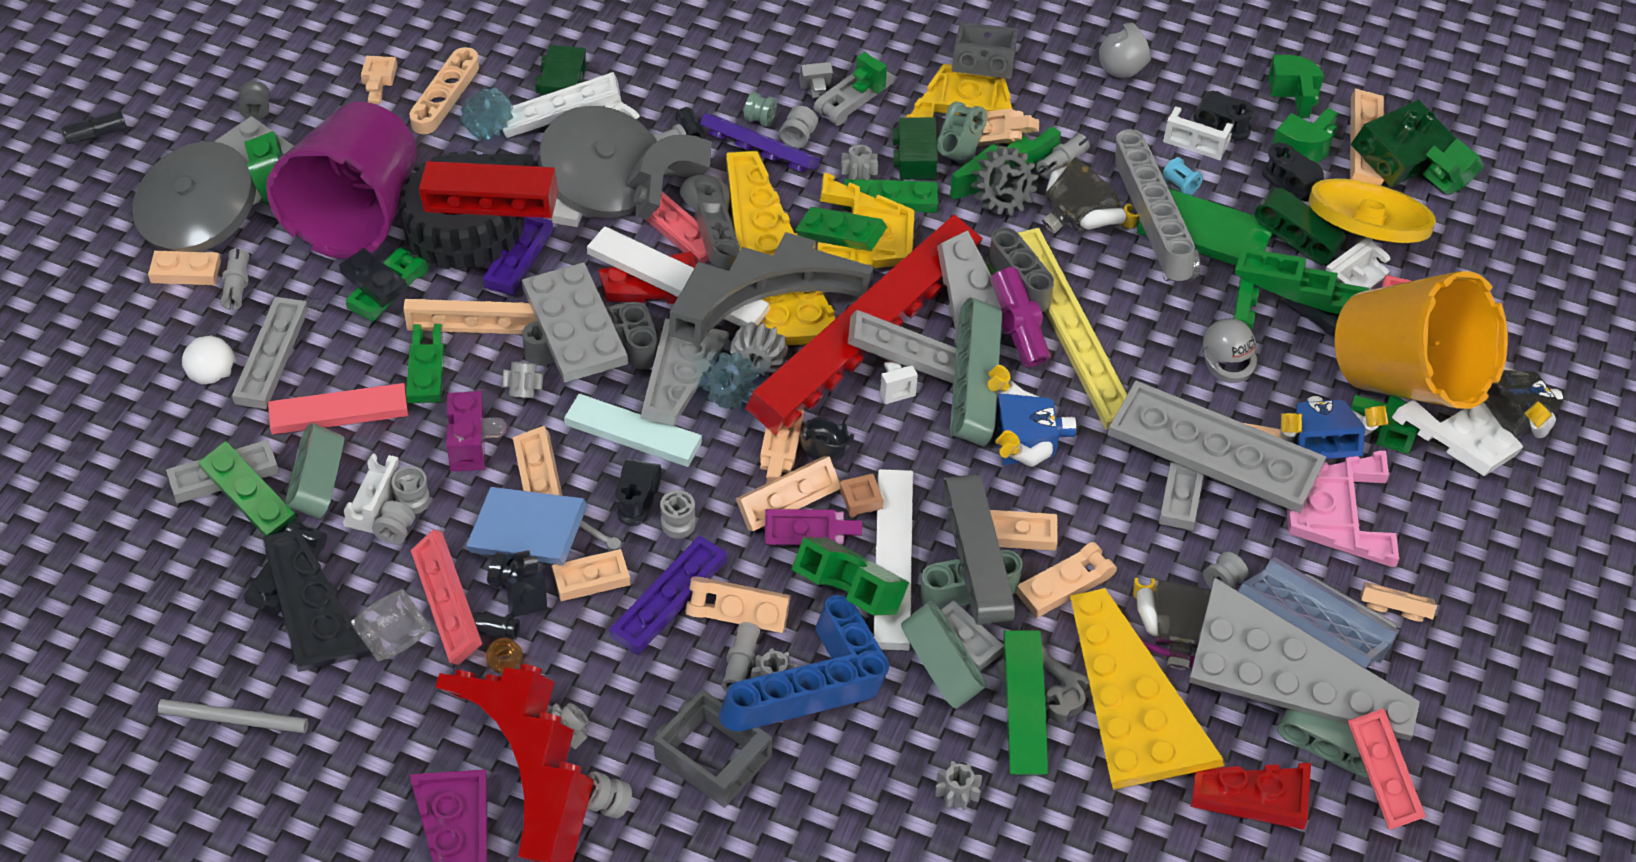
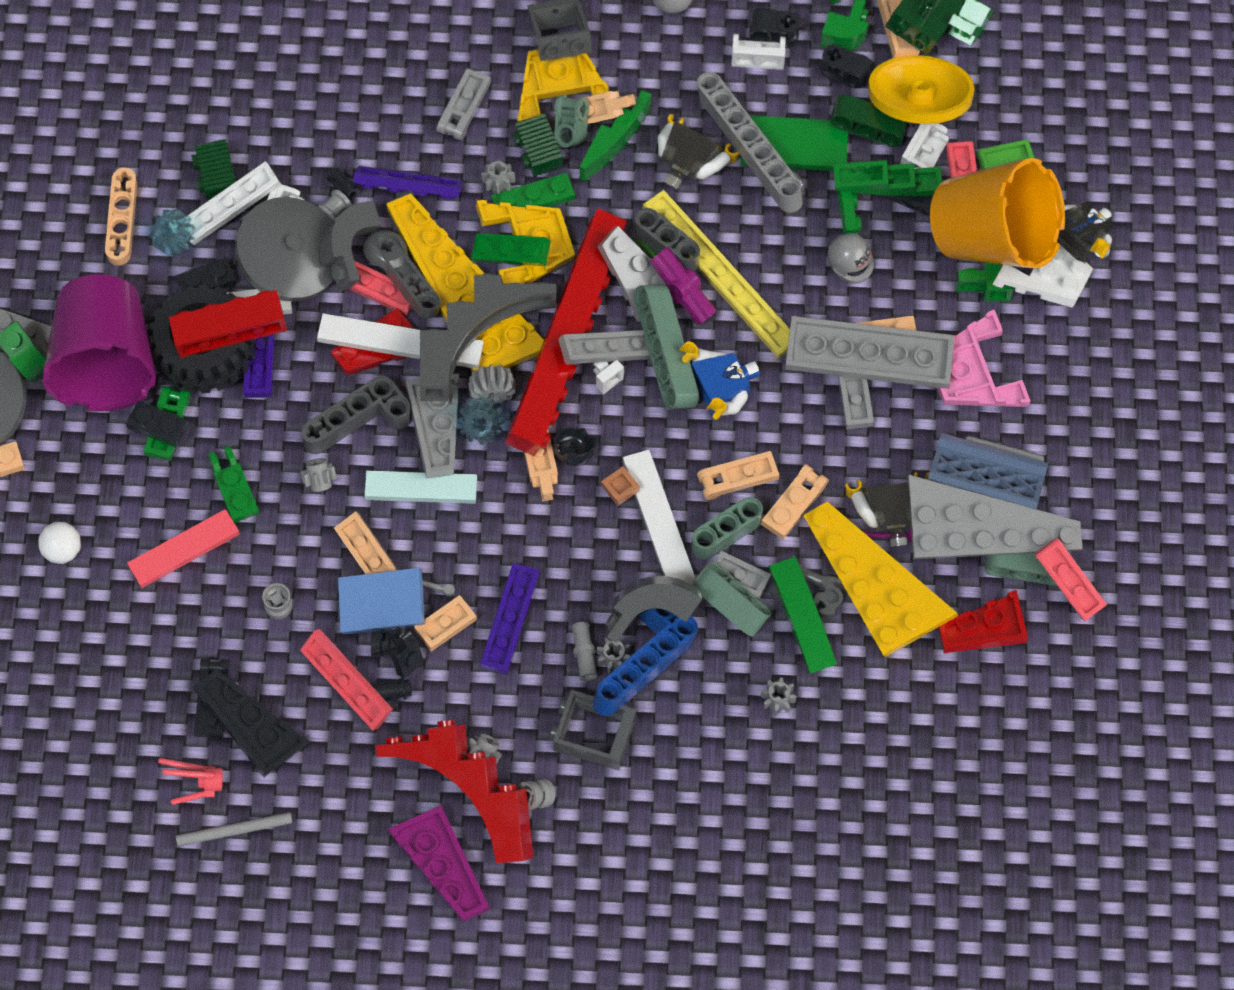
camera: 20 degrees left, 15 degrees up
light grey plate [166,440,279,504] -> none
green plate [198,441,295,536] -> none
light grey pin [220,248,250,310] -> none
light grey plate [232,297,308,409] -> none
sand green beam [285,422,345,519] -> none
white hinge [343,454,400,533] -> none
clear piece [351,589,432,662] -> none
light nougat plate [361,56,397,104] -> none
light grey wheel [372,501,415,545] -> none
light nougat plate [404,299,537,334] -> none
magenta piece [446,391,507,472] -> none
clear orange plate [486,638,523,673] -> none
light grey plate [522,262,628,383] -> none
black piece [615,459,662,526] -> none
light grey wheel [660,490,696,539] -> none
light nougat plate [685,577,791,633] -> none
light nougat plate [735,456,840,531] -> none
sand green wheel [744,92,777,127] -> none
magenta hinge [765,509,862,545] -> none
light grey wheel [779,105,818,148] -> none
green arch [791,537,909,616] -> none
light grey tile [799,62,833,99] -> none
green tile [852,52,887,94] -> none
dark grey beam [943,474,1015,625] -> none
dark grey gear [971,147,1038,215] -> none
light grey pin [1036,133,1090,179] -> none
medium azure bush [1162,157,1203,195] -> none
light grey wheel [1203,552,1249,589] -> none
blue torso [1280,396,1388,459] -> none
light nougat plate [1360,581,1437,622] -> none
none -> coral plant [158,758,223,805]
none -> dark grey arch [605,576,702,643]

